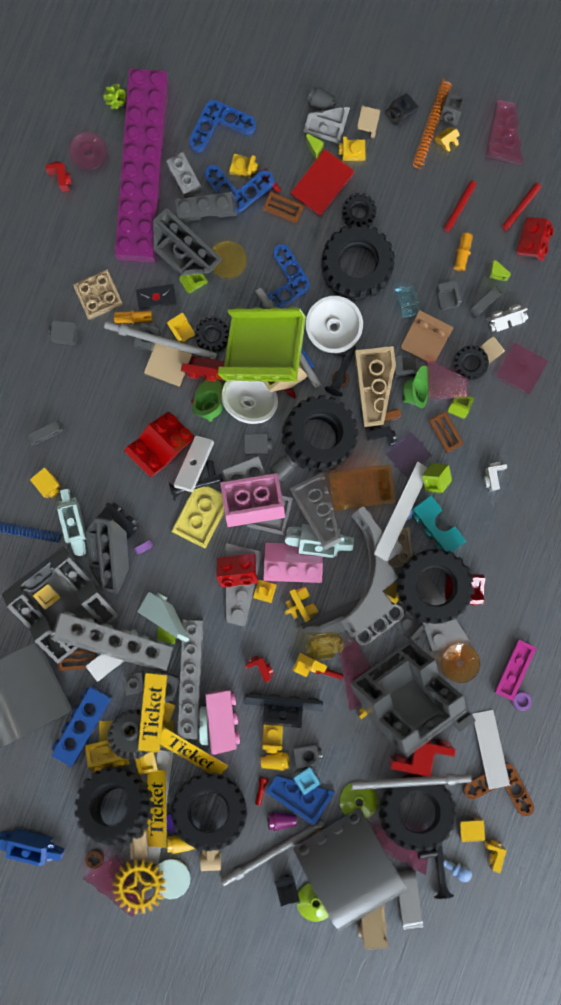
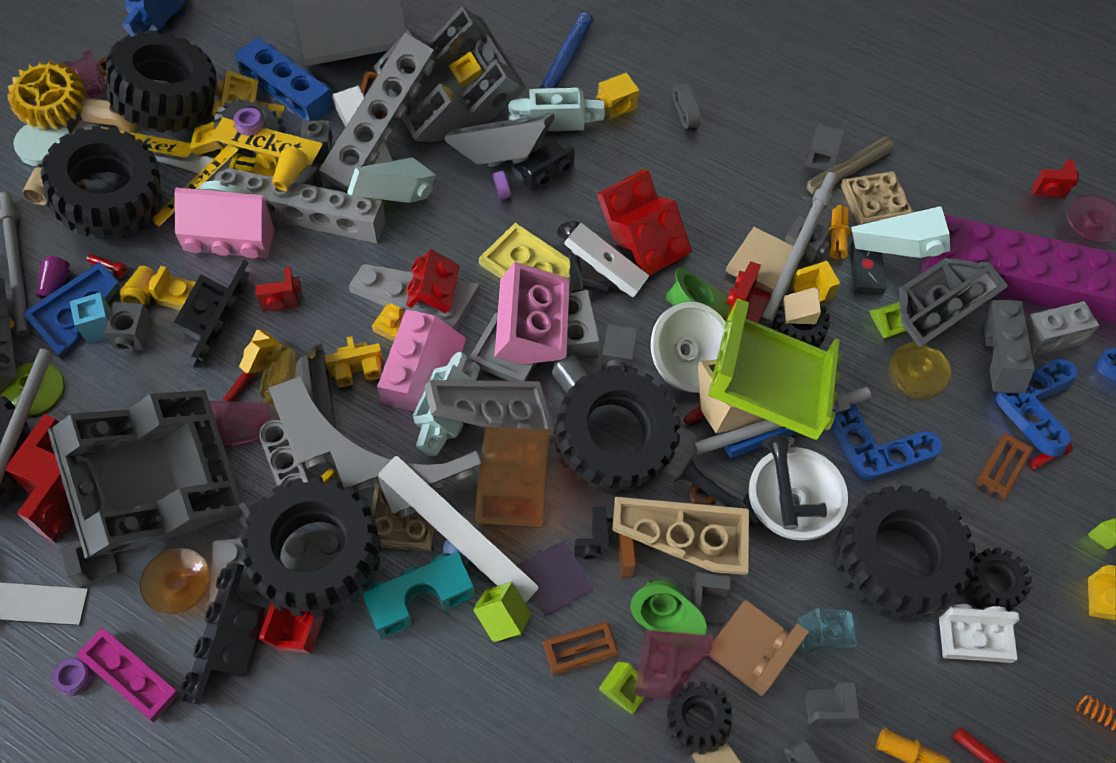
camera: 100 degrees right, 25 degrees down
yellow bracket [229,154,259,179] -> none
red tile [291,149,355,217] -> none
white bracket [484,462,507,492] -> none
none -> black bracket [181,563,266,705]
none -> medium lavender tile [234,108,264,136]
none -> yellow cone [272,146,308,191]
none -> black piece [761,435,827,530]
none -> tan slope [783,288,821,324]
none -> dark tan axle [806,136,895,195]
none -> light aqua slope [852,206,950,258]
none -> white bracket [939,604,1020,663]

